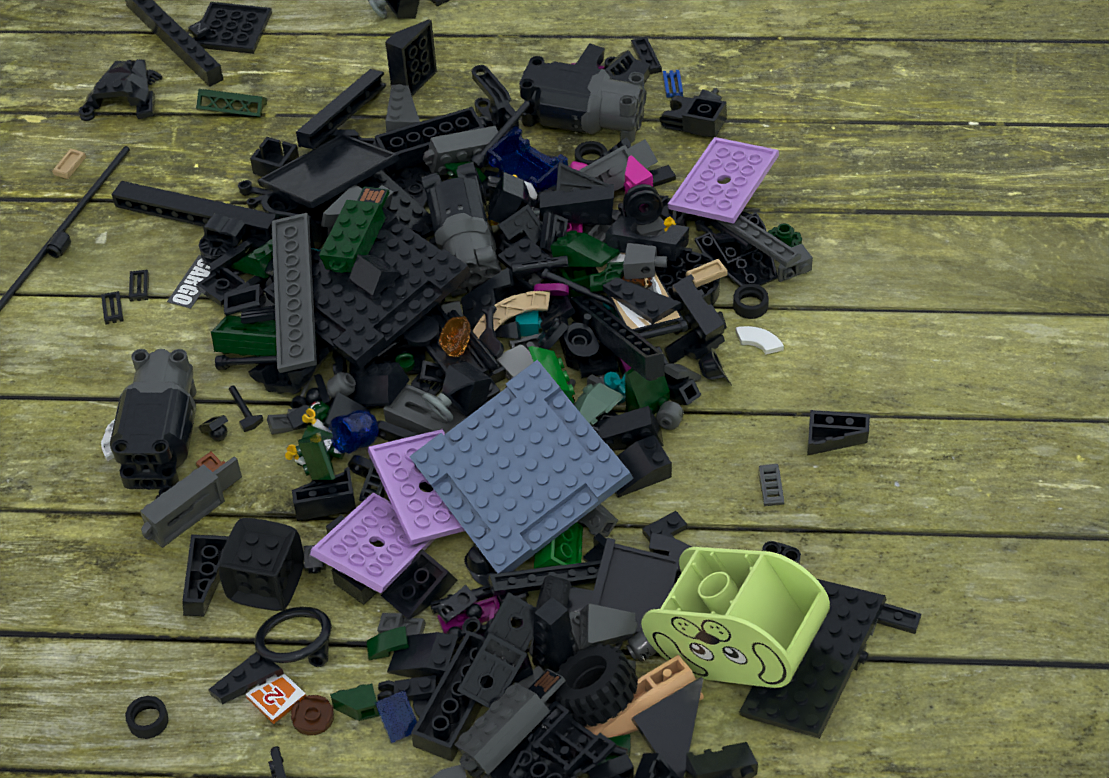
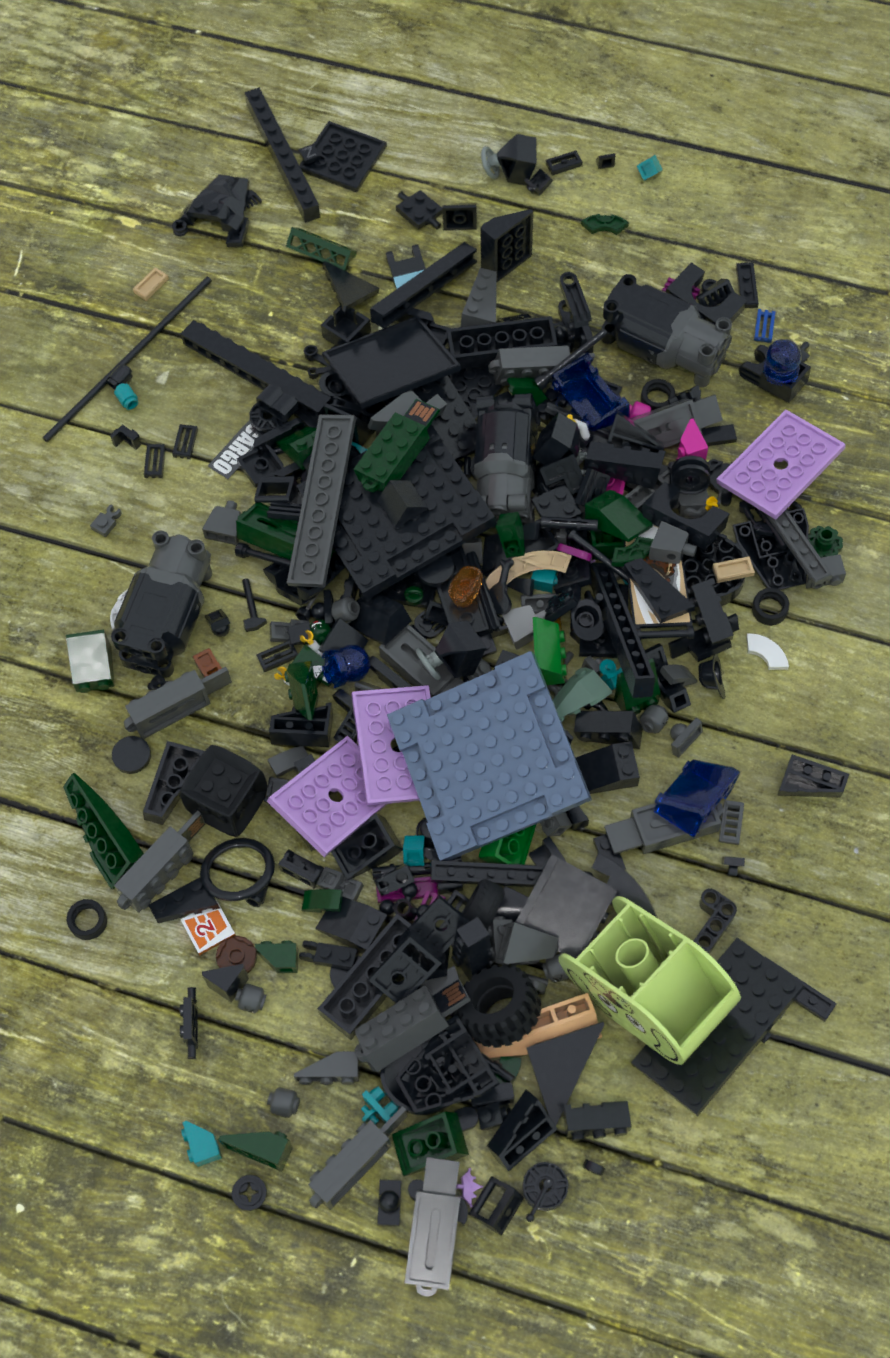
camera: 15 degrees right, 15 degrees up
clear blue plate [375,690,417,743] -> none
none -> dark green wedge [63,773,144,889]
none -> slope [66,629,115,693]
none -> dark grey plate [90,504,122,537]
none -> black bracket [110,424,141,450]
none -> black tile [112,736,151,774]
none -> teal brick [114,383,138,410]
none -> dark grey piece [114,811,205,913]
none -> dark grey torso [202,500,241,545]
none -> black slope [202,964,249,1003]
none -> dark grey head [235,984,267,1013]
none -> black tile [256,640,298,673]
none -> dark grey slope [267,746,308,777]
none -> black hinge [278,849,324,889]
none -> black tile [322,261,379,312]
none -> black flag [386,244,426,289]
none -> black plate [396,190,442,230]
none -> teal panel [403,835,425,866]
none -> black slope [442,202,477,231]
none -> dark green slope [496,512,525,558]
none -> black bracket [524,168,553,196]
none -> black slope [565,806,589,831]
none -> dark green tile [581,214,629,235]
none -> dark grey piece [604,788,723,855]
none -> clear blue windscreen [654,759,741,838]
none -> dark grey tile [670,718,703,757]
none -> black tile [722,856,745,876]
none -> clear blue tile [763,339,802,386]

